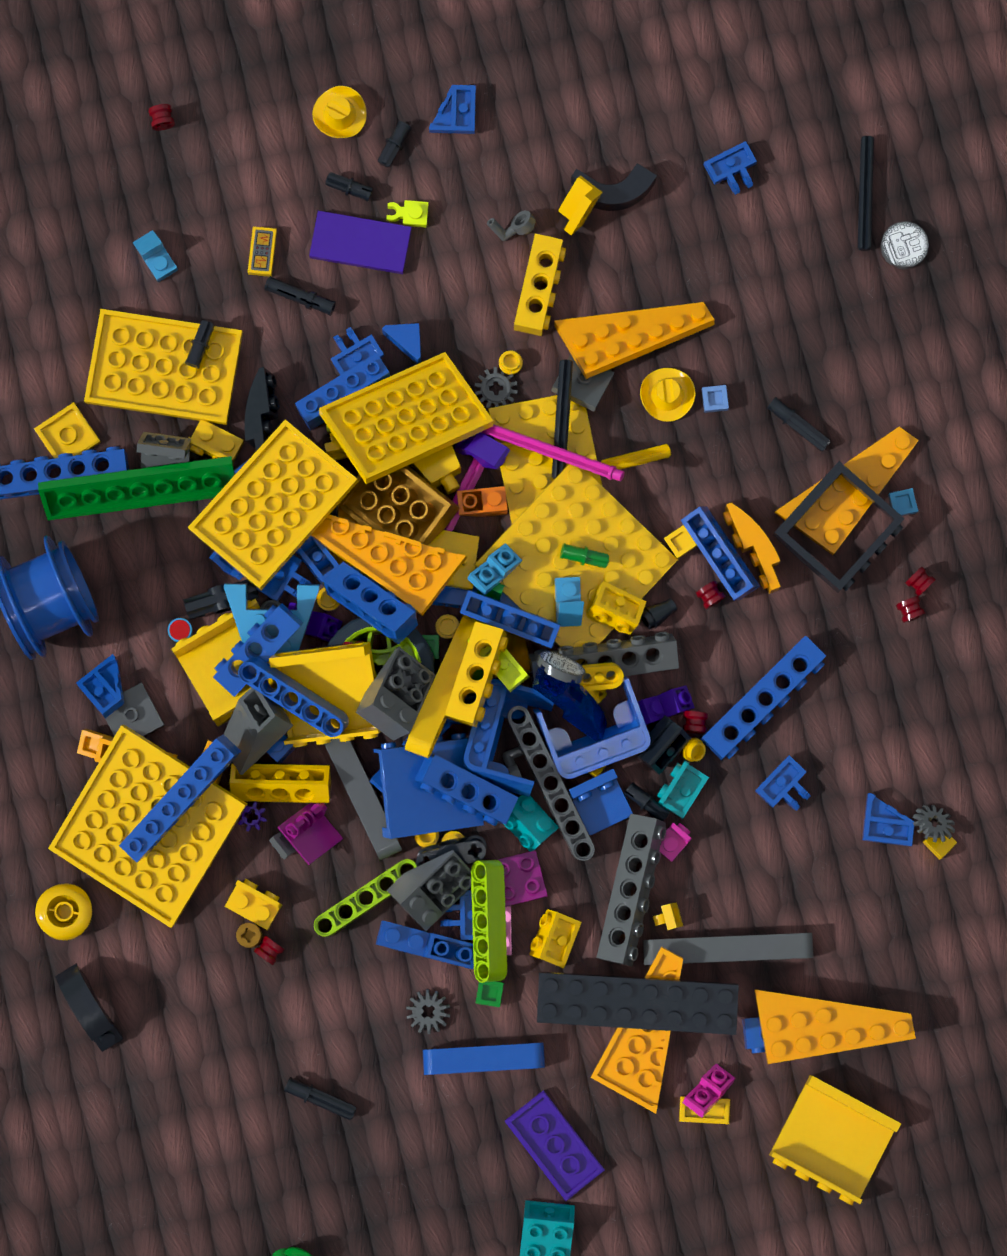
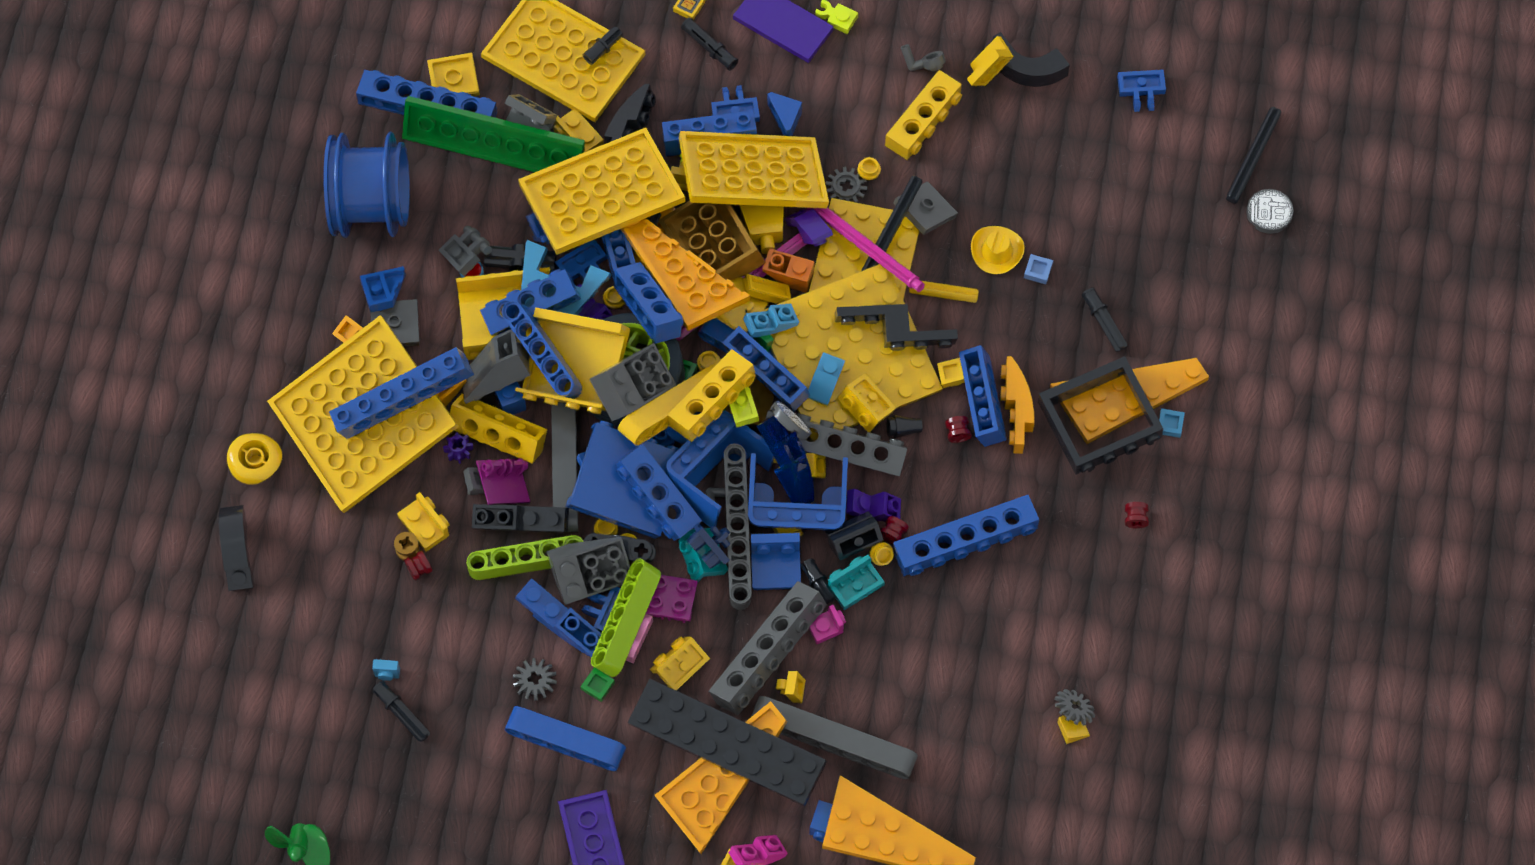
camera: 25 degrees right, 15 degrees down
light orange wing [554,302,715,379] -> none
green axle [560,543,609,568] -> none
yellow plate [574,663,624,691] -> none
blue hinge [755,755,811,811] -> none
blue wing [862,793,914,847] -> none
dark red wheel [905,566,936,597] -> none
none -> dark azure plate [372,659,400,681]
none -> dark grey plate [439,225,492,276]
none -> black slope [472,504,569,532]
none -> dark blue hips [687,523,730,569]
none -> yellow tile [744,274,791,304]
none -> black bracket [835,304,958,351]

